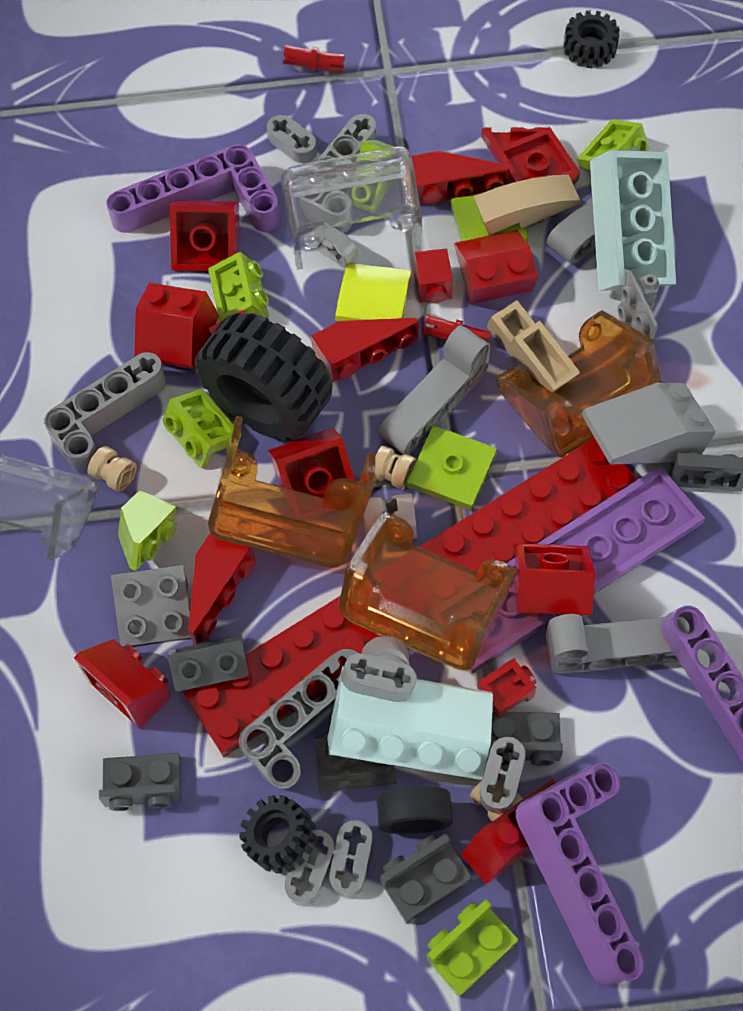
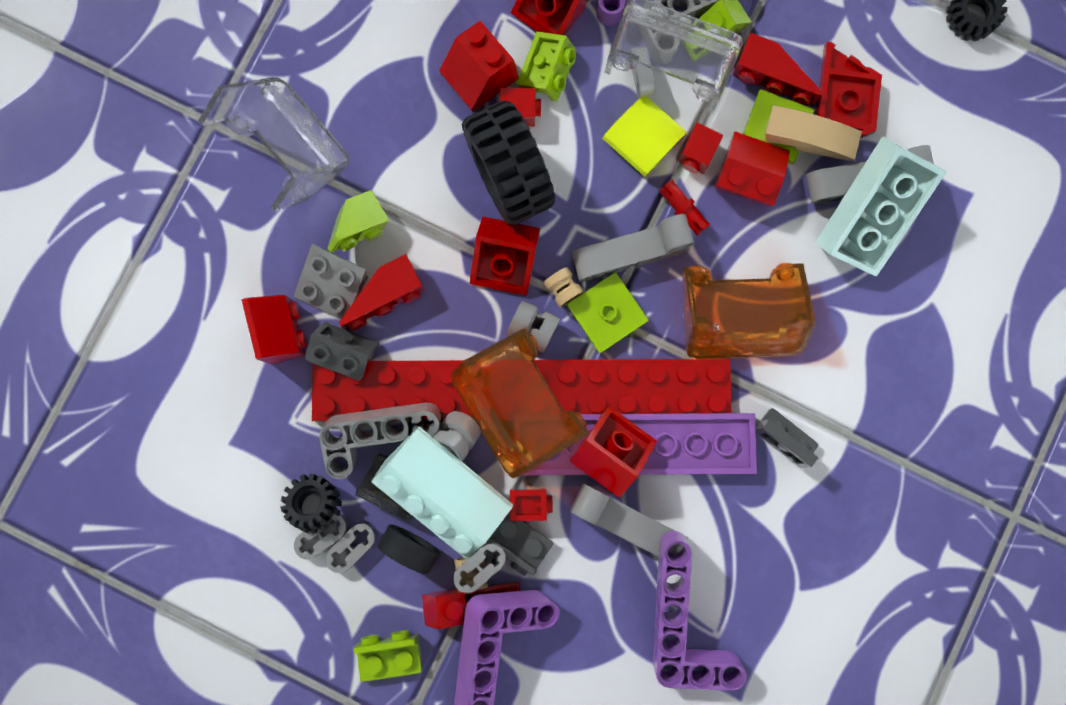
camera: 25 degrees right, 20 degrees up
light grey beam [44,352,166,473] -> none
tan wheel [87,446,137,492] -> none
dark grey bracket [99,753,181,811] -> none
lime bracket [163,388,242,468] -> none
clear orange windscreen [208,416,376,568] -> none
red slope [311,318,418,383] -> none
light grey beam [341,653,417,702] -> none
dark grey bracket [380,833,472,924] -> none
tan slope [487,300,581,393] -> none
lime bracket [577,119,649,170] -> none
light grey slope [581,383,716,464] -> none
light grey hinge [617,270,660,362] -> none

